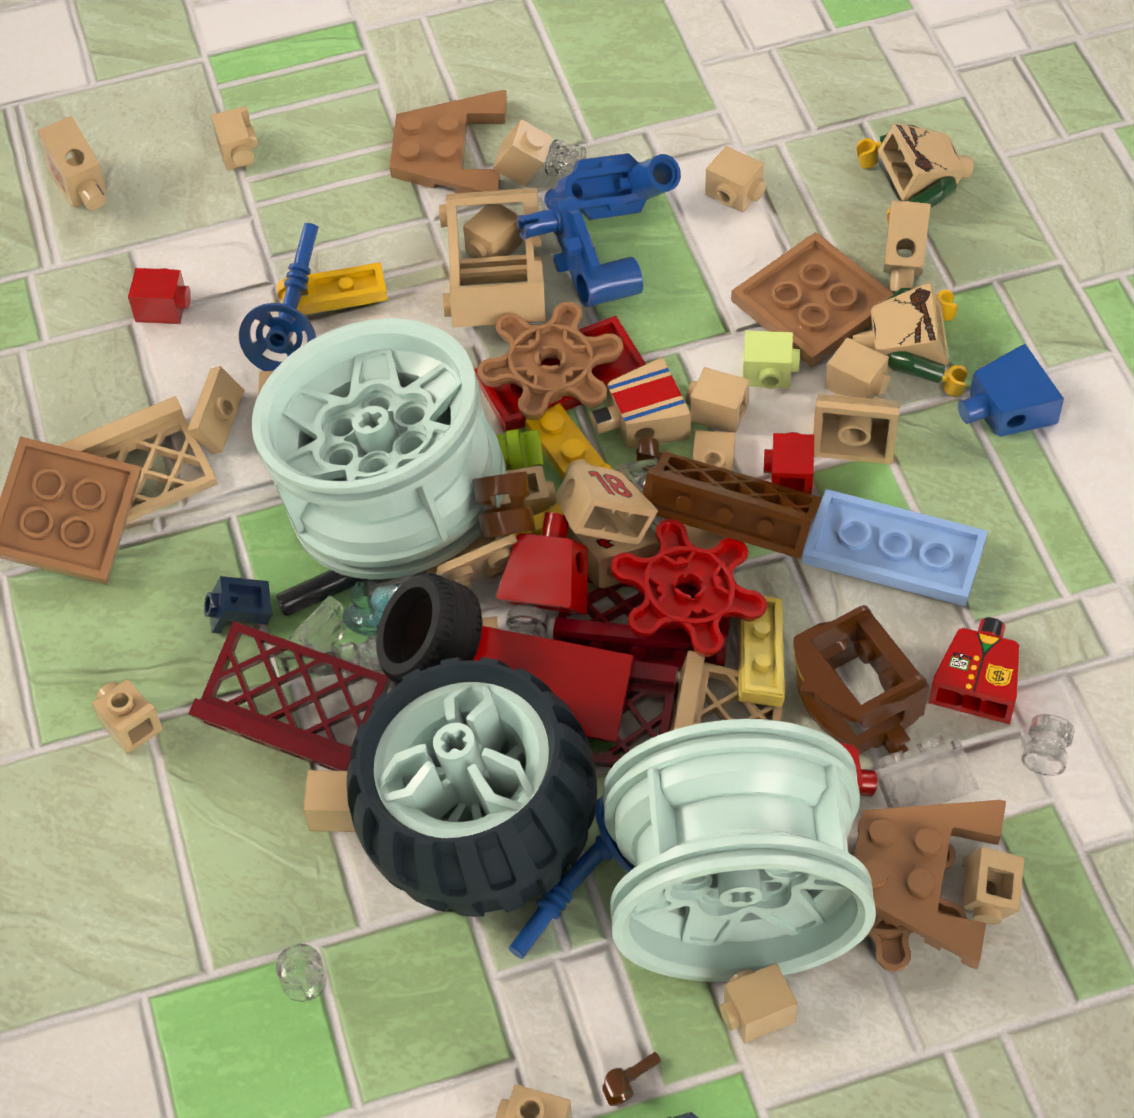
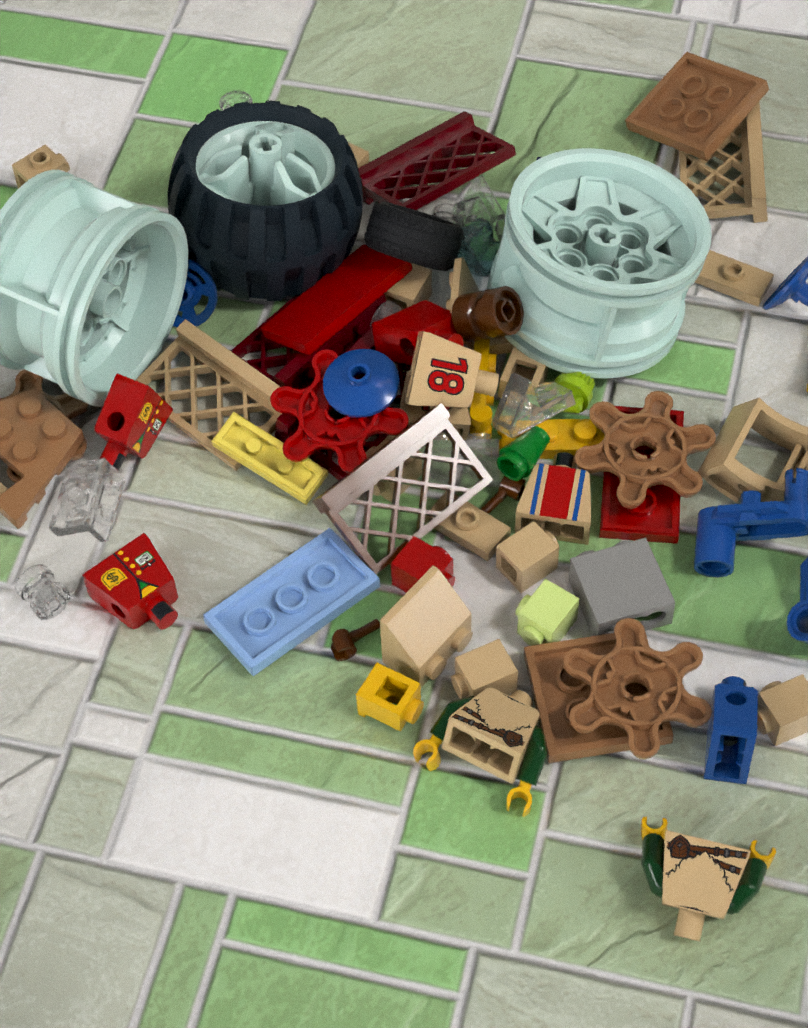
camera: 120 degrees right, 0 degrees up
tan brick [92,679,163,754] -> none
tan plate [187,366,245,454] -> none
reddish brown animal [793,605,929,759] -> none
tan torso [883,200,931,294] -> none
blue torso [958,344,1064,437] -> none
none -> blue dish [323,349,400,418]
none -> reddish brown hand [331,619,380,661]
none -> yellow brick [356,662,424,732]
none -> clear slope [492,373,576,438]
none -> green cone [496,426,550,481]
none -> medium nougat plate [563,618,712,760]
none -> light grey piece [568,538,675,636]
none -> blue torso [704,676,758,784]

